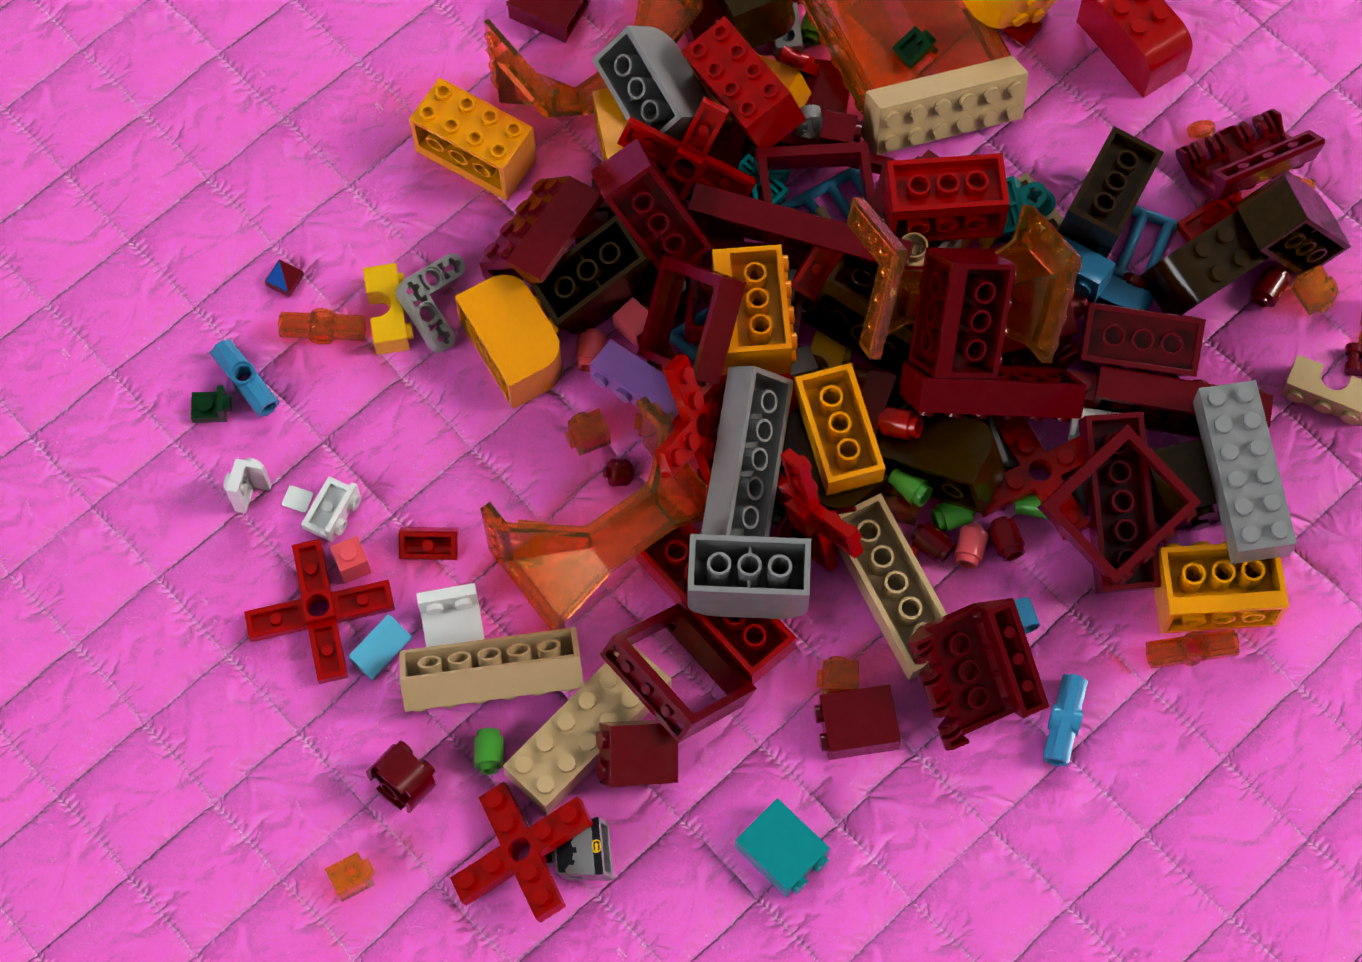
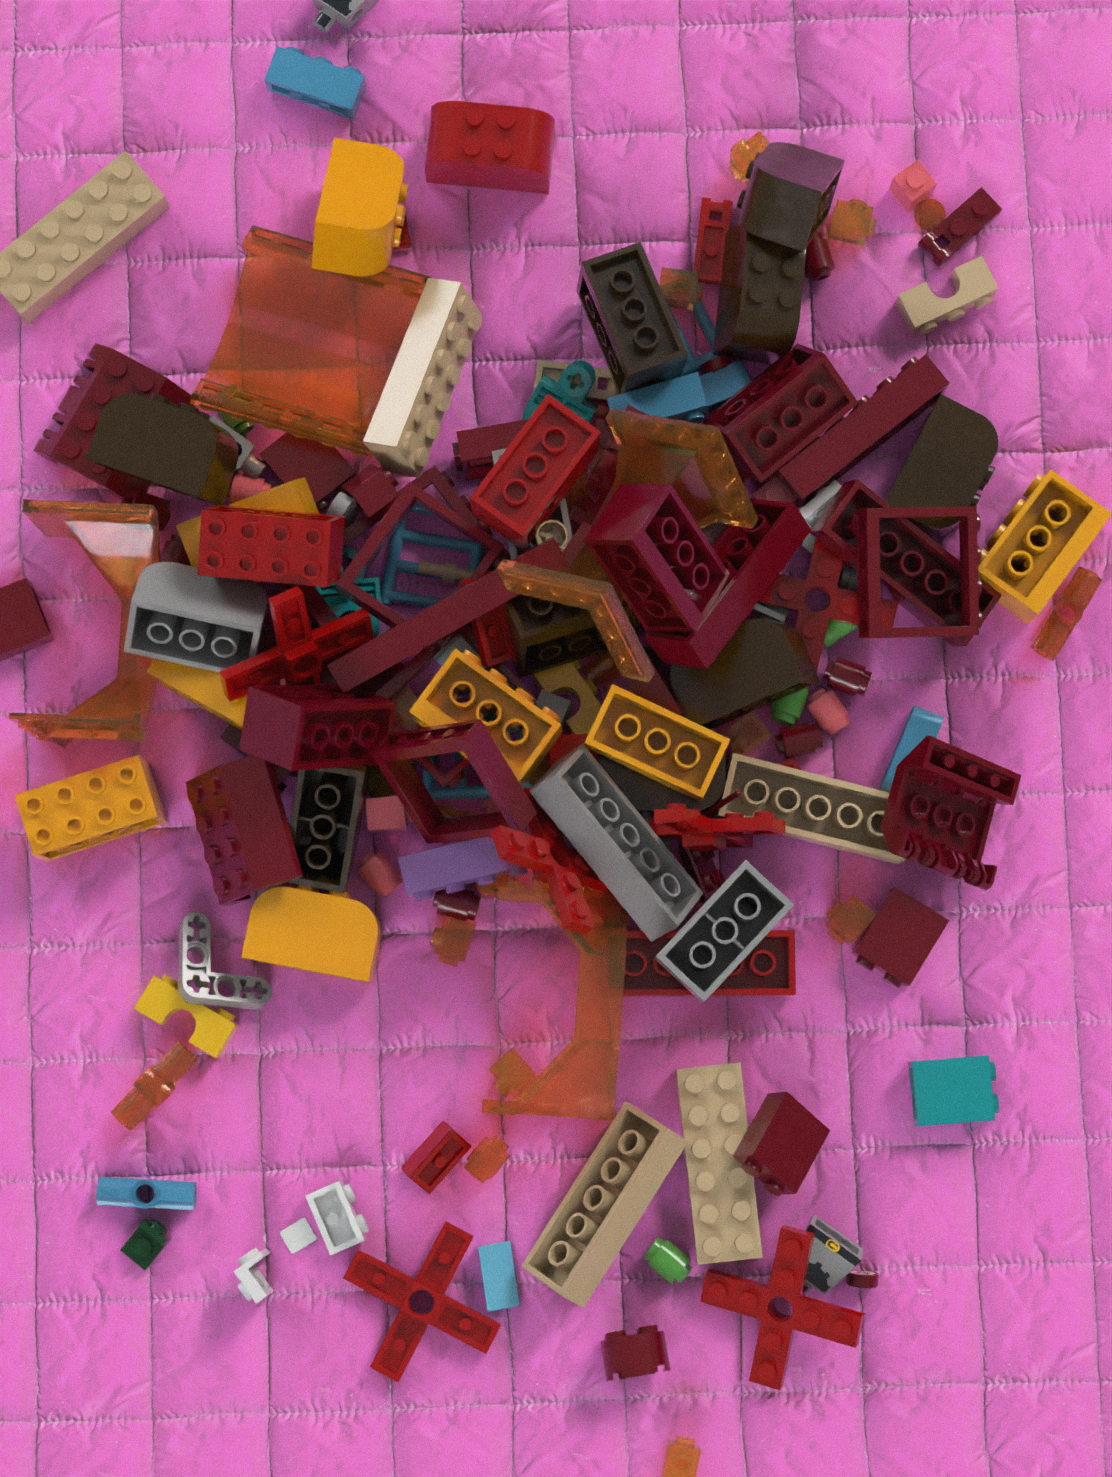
camera: 50 degrees left, 15 degrees up
dark red tile [265,259,304,297] -> none
coral brick [330,536,372,584] -> none
white bracket [416,583,485,647] -> none
dark red window [600,603,757,743] -> none
dark red piece [603,459,633,487] -> none
red plate [779,45,821,76] -> none
red brick [877,407,923,440] -> none
bright green cone [888,468,933,507] -> none
dark green bracket [892,25,939,69] -> none
dark azure piece [1043,674,1088,767] -> none
dark red slope [1175,109,1325,201] -> none
clear orange piece [1187,120,1215,139] -> none
light grey brick [1192,380,1297,564] -> none
none -> dark red brick [432,889,481,922]
none -> clear orange brick [464,1135,510,1184]
none -> clear orange brick [659,267,704,310]
none -> dark red tile [846,1270,879,1288]

